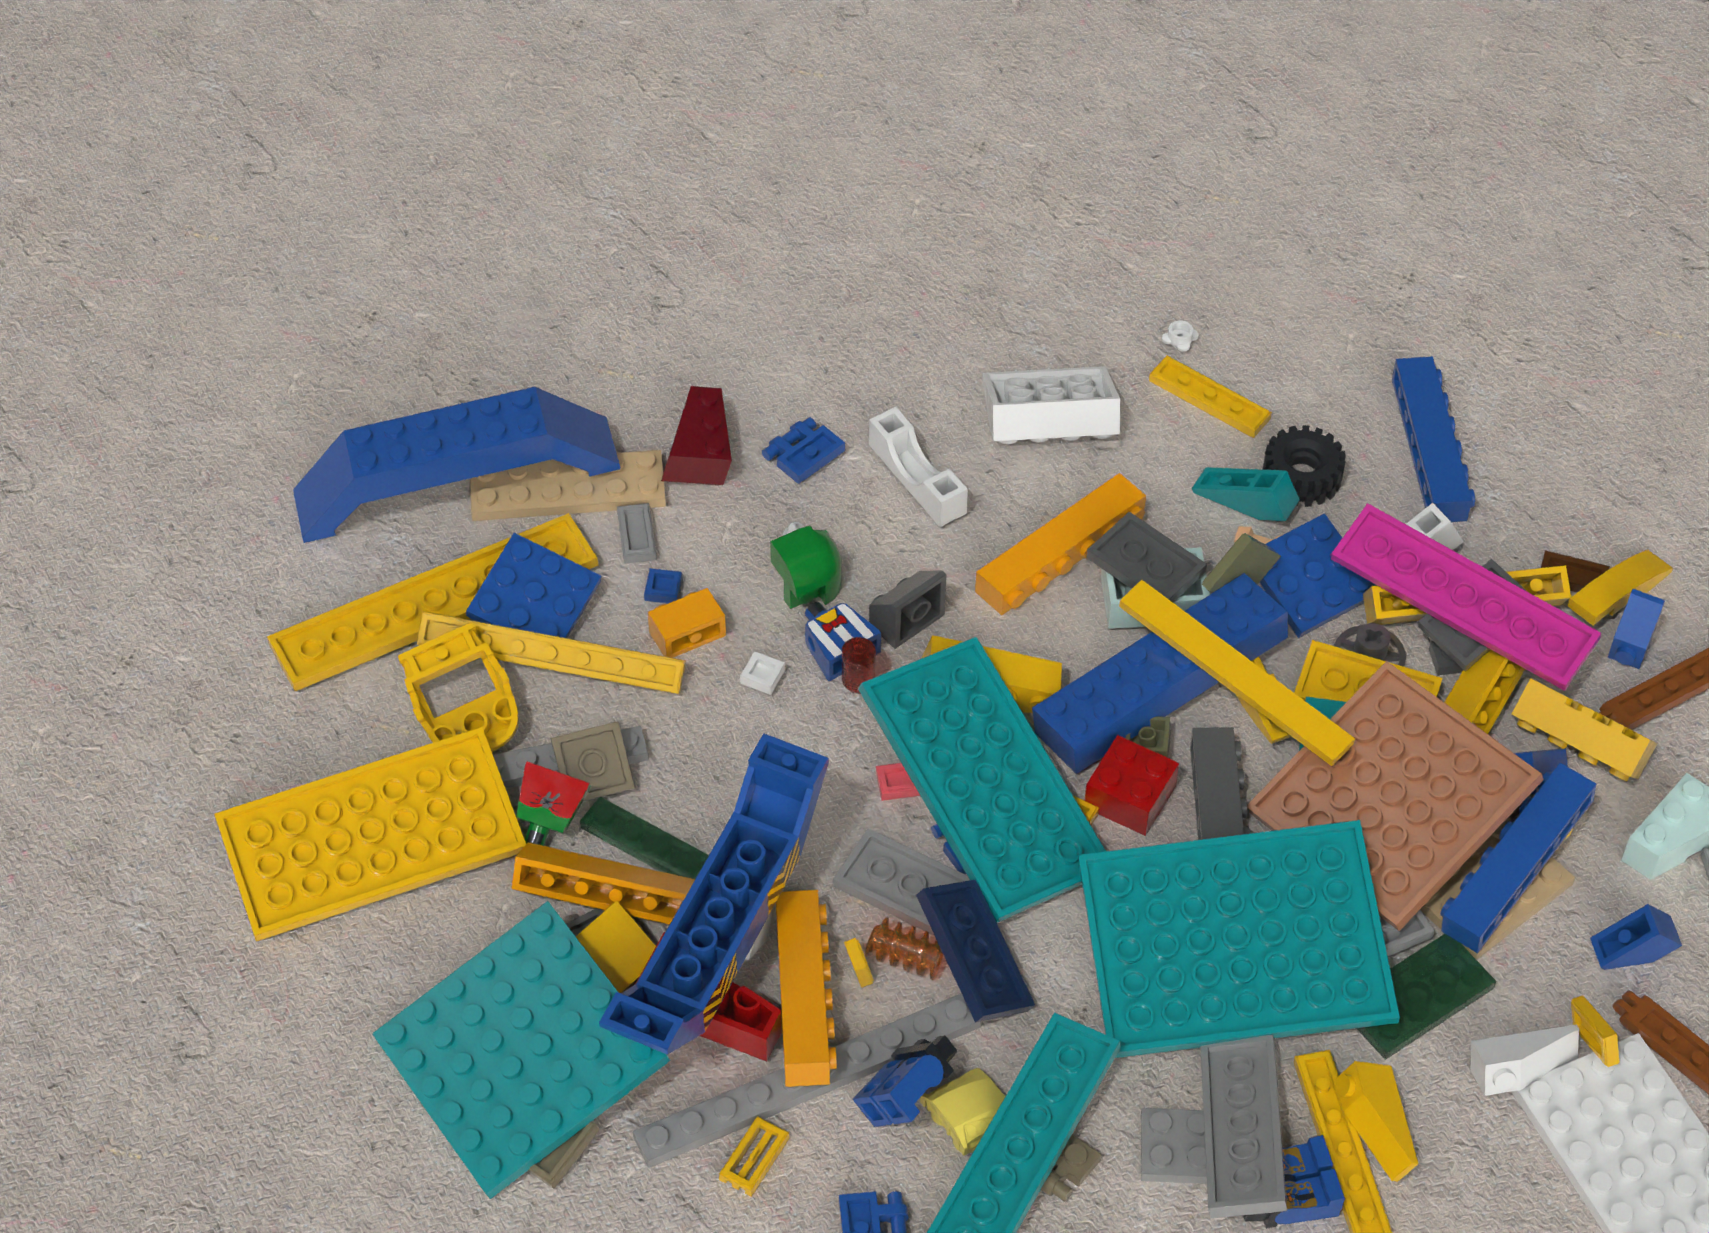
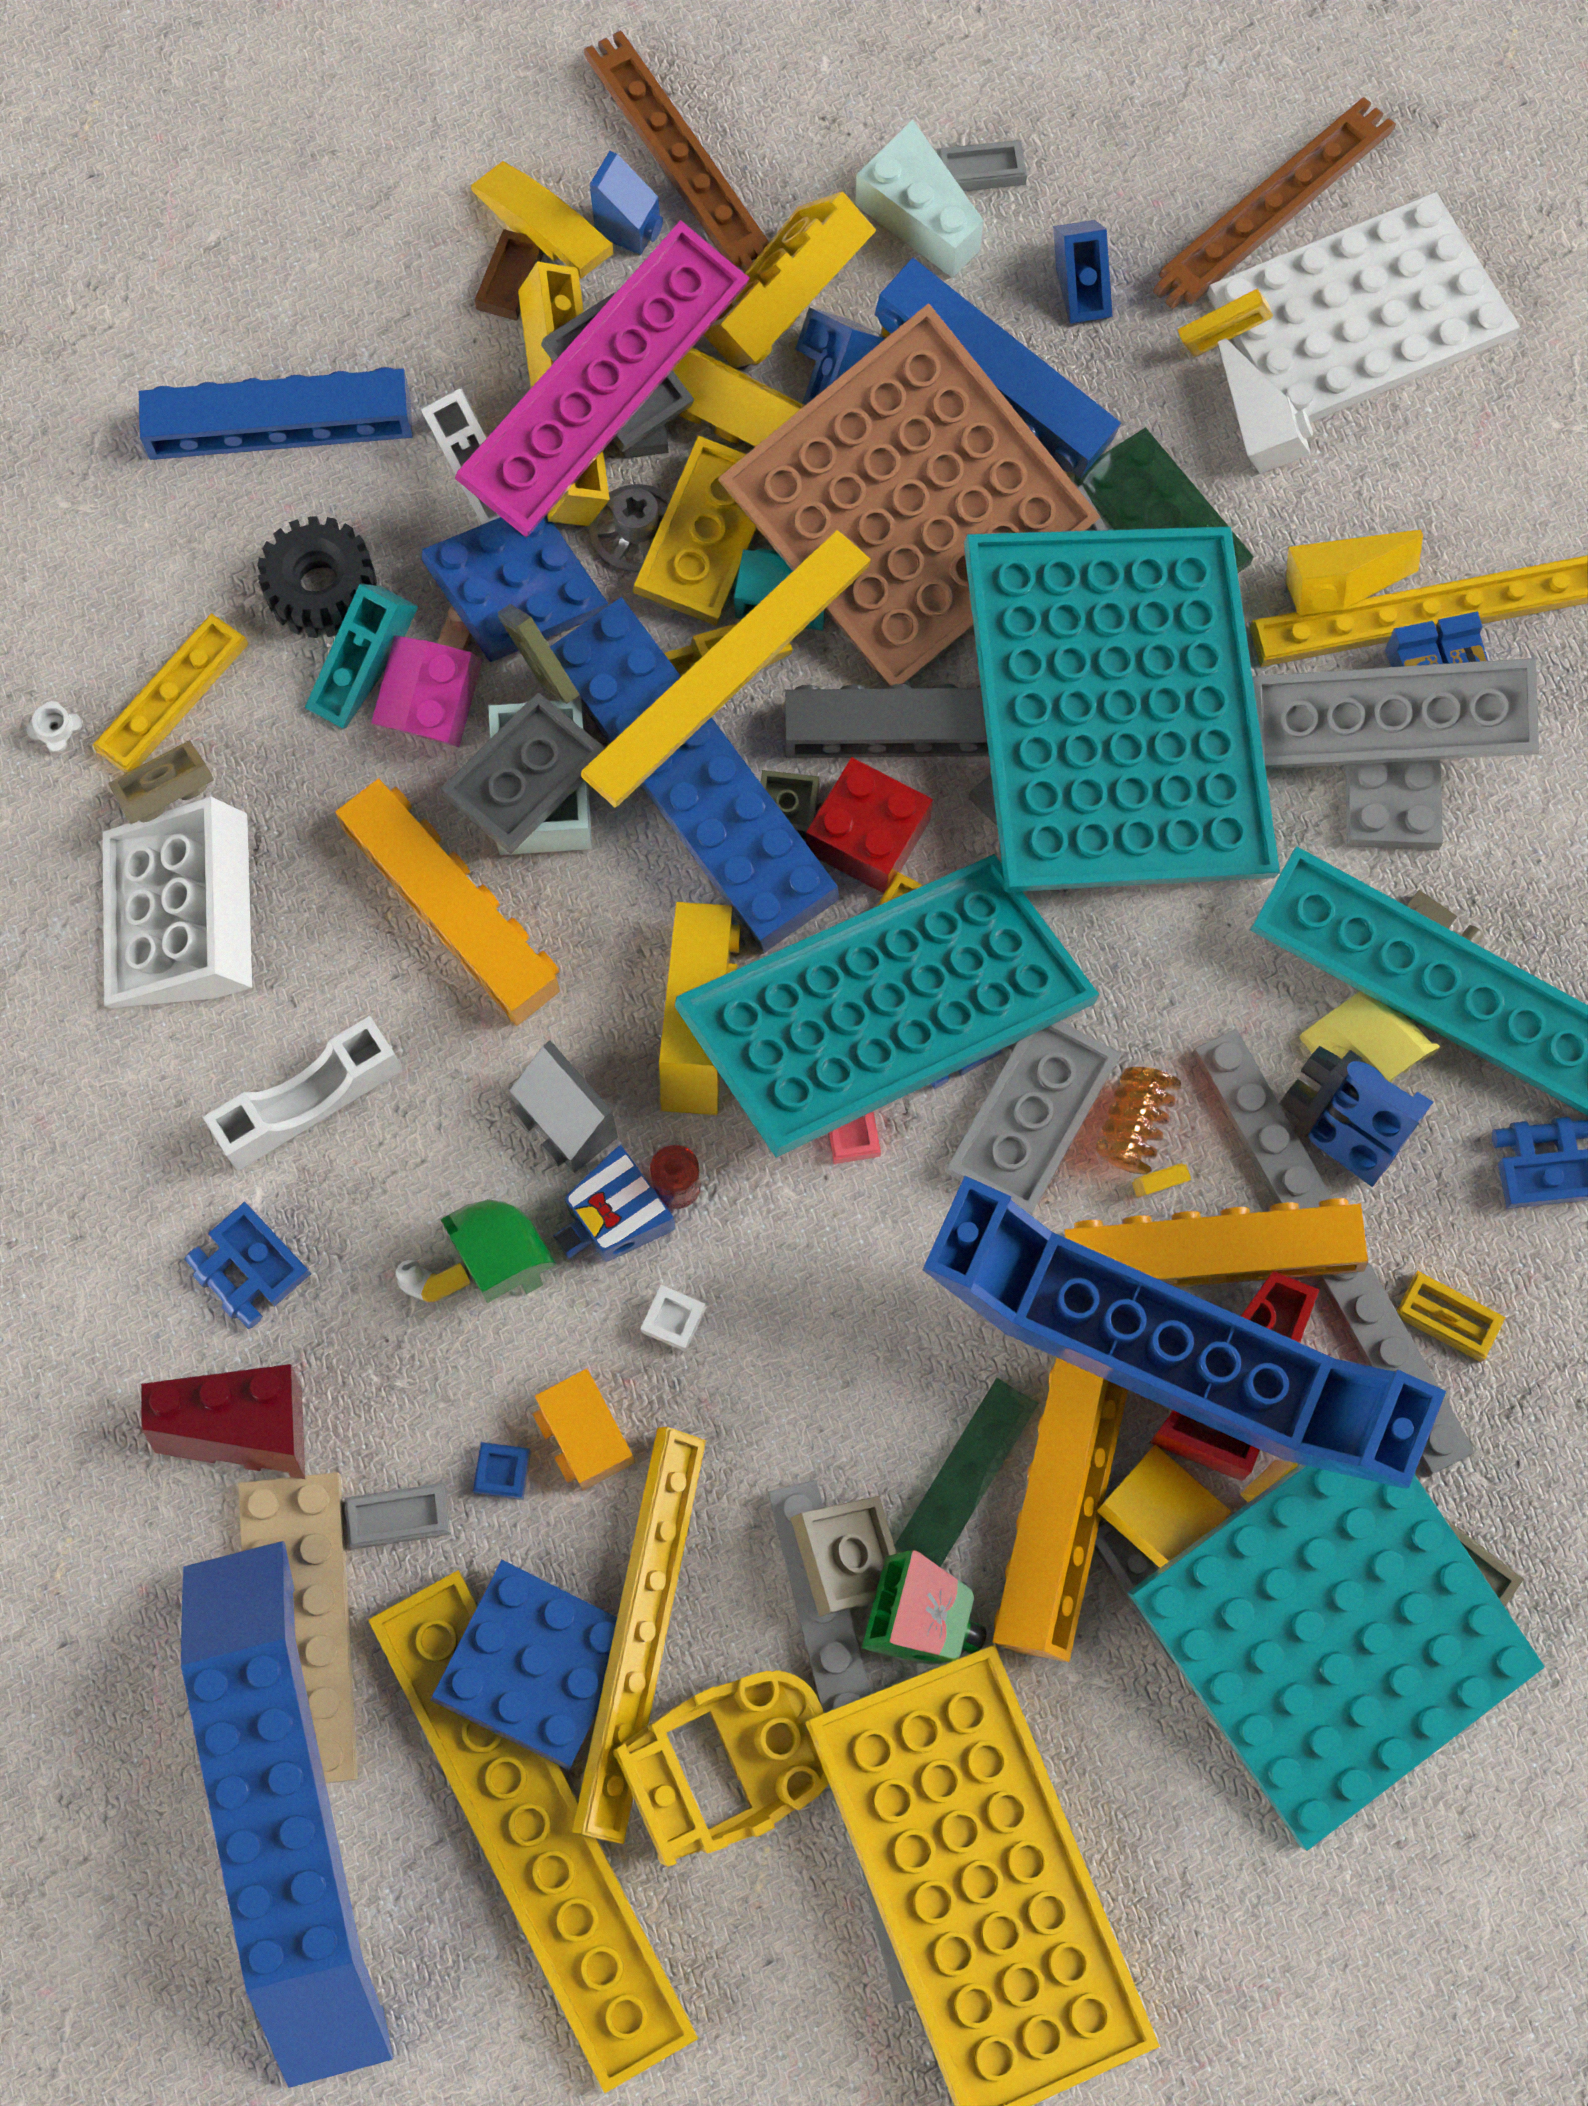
camera: 90 degrees left, 20 degrees up
dark blue plate [916,880,1035,1023] -> none
none -> dark tan plate [108,740,214,824]
none -> dark pink slope [371,635,483,747]

